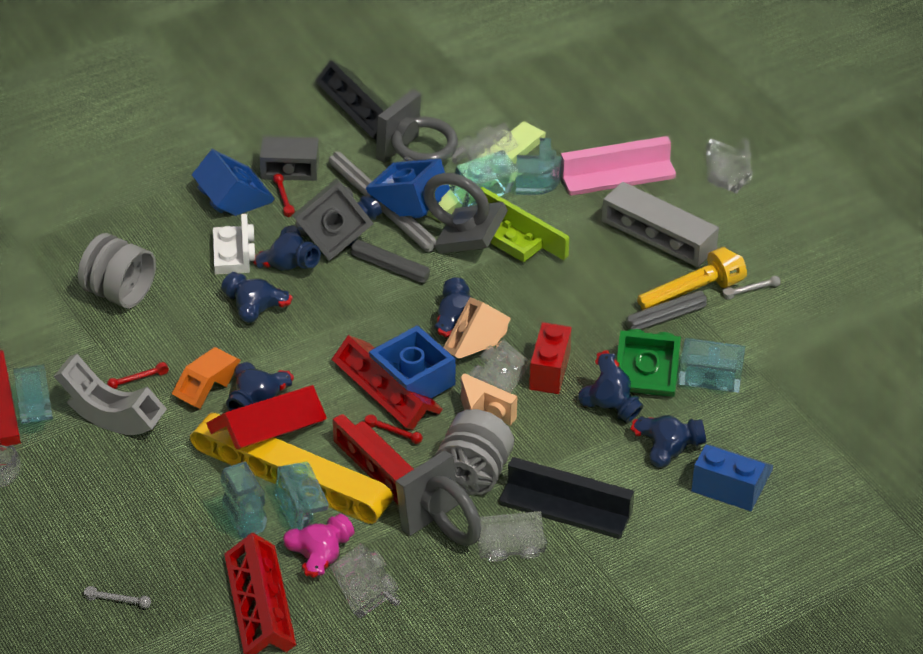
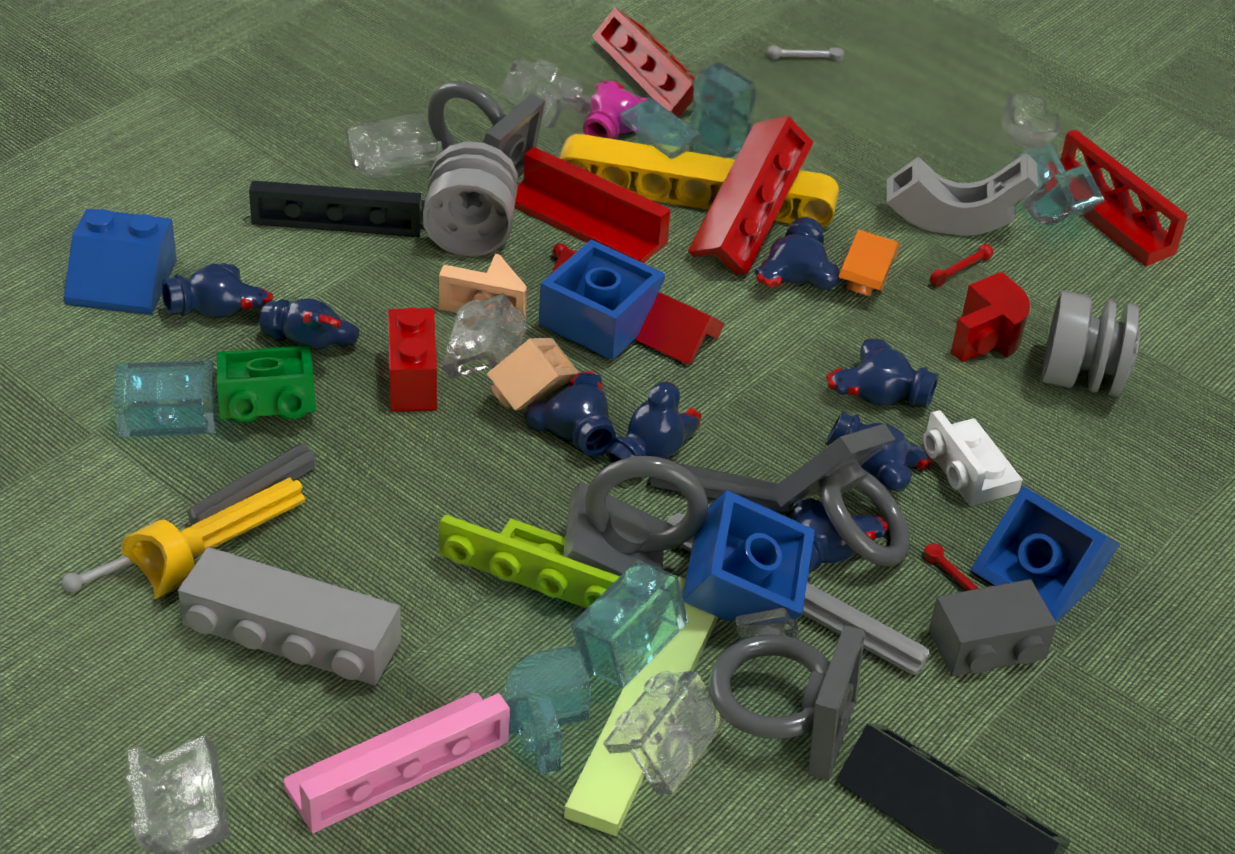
camera: 160 degrees right, 0 degrees up
none -> dark blue animal [606,382,702,479]
none -> red brick [951,271,1030,362]

